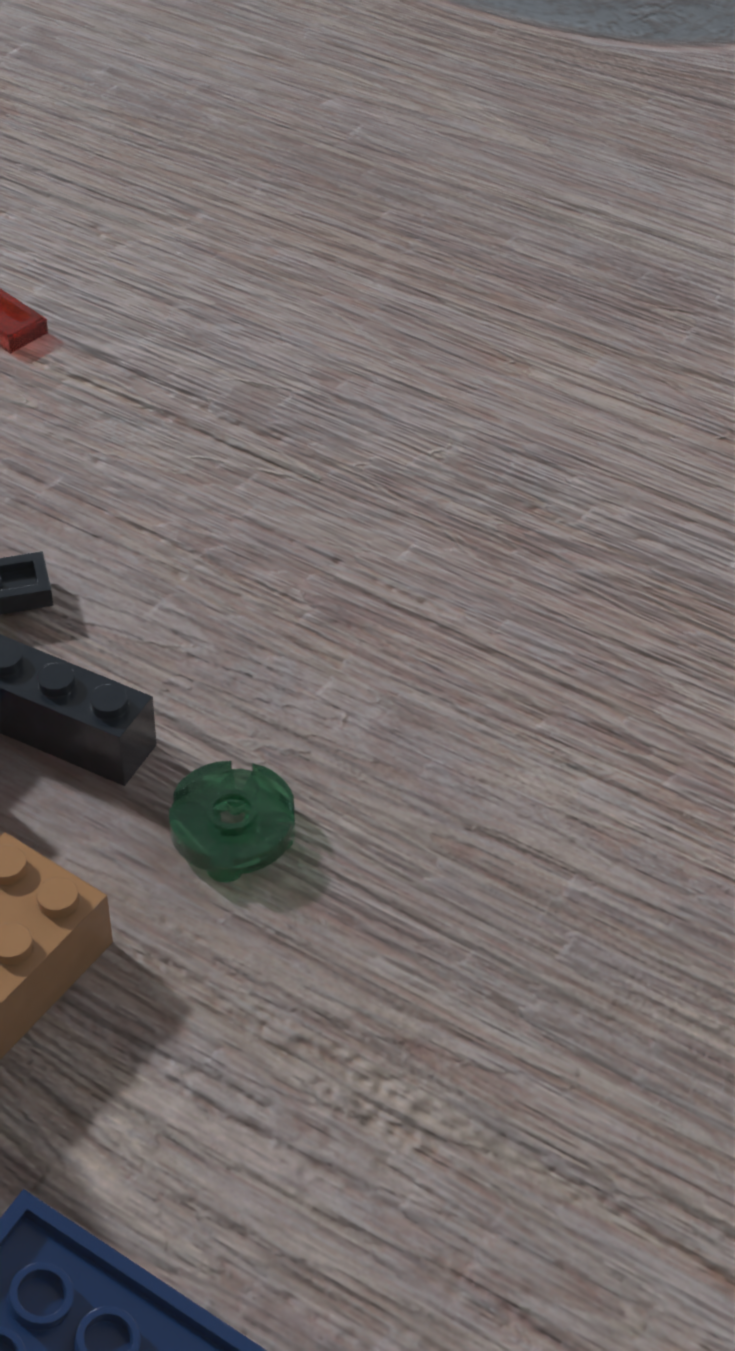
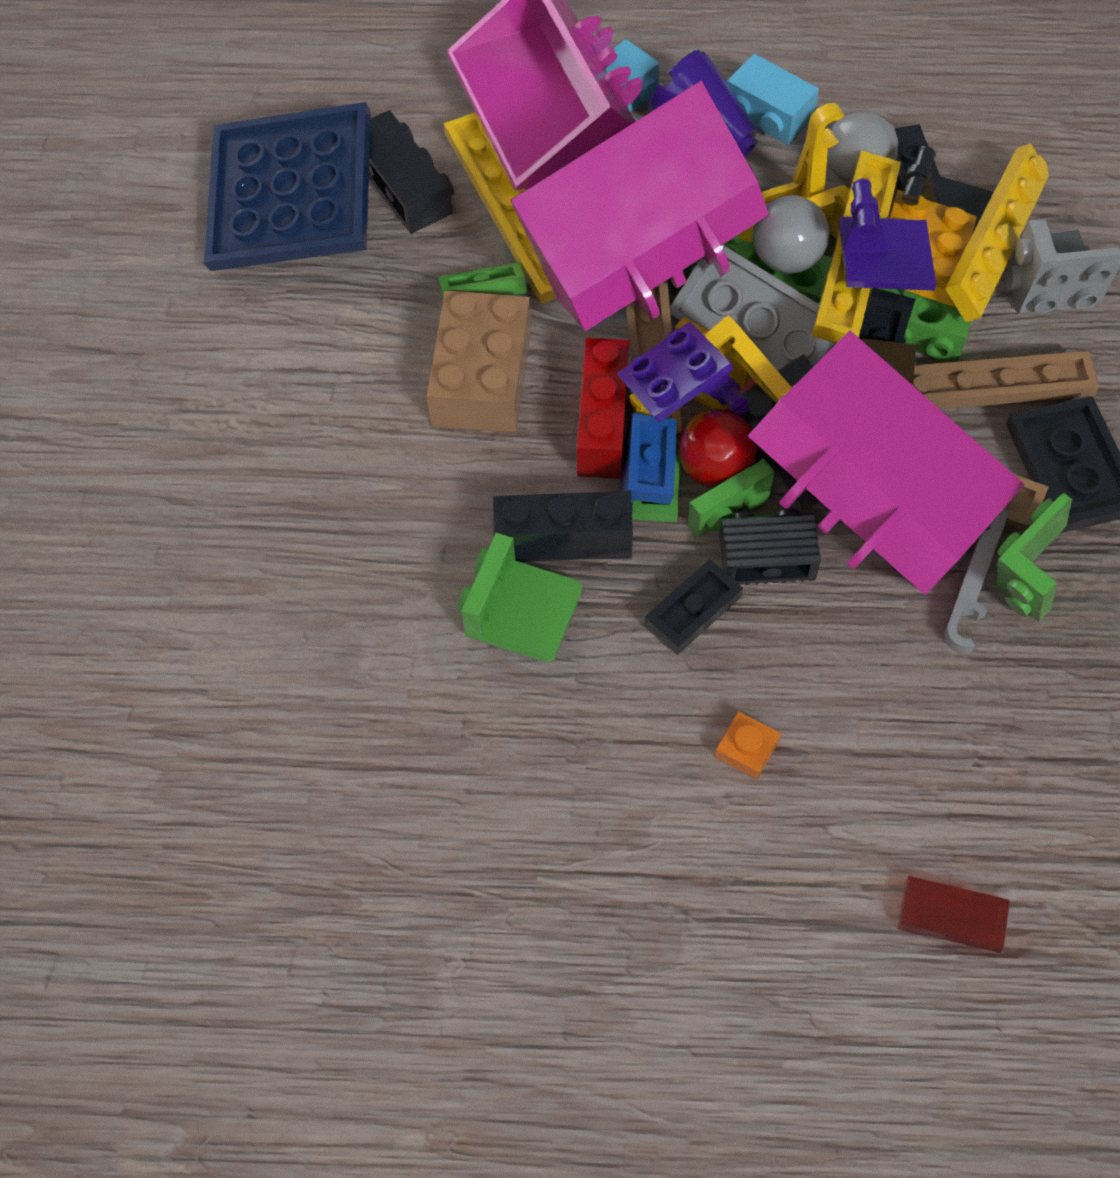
camera: 155 degrees right, 15 degrees up
clear green plate [169,761,295,882] -> none
none -> bright green bracket [458,533,582,662]
none -> orange plate [715,711,781,780]

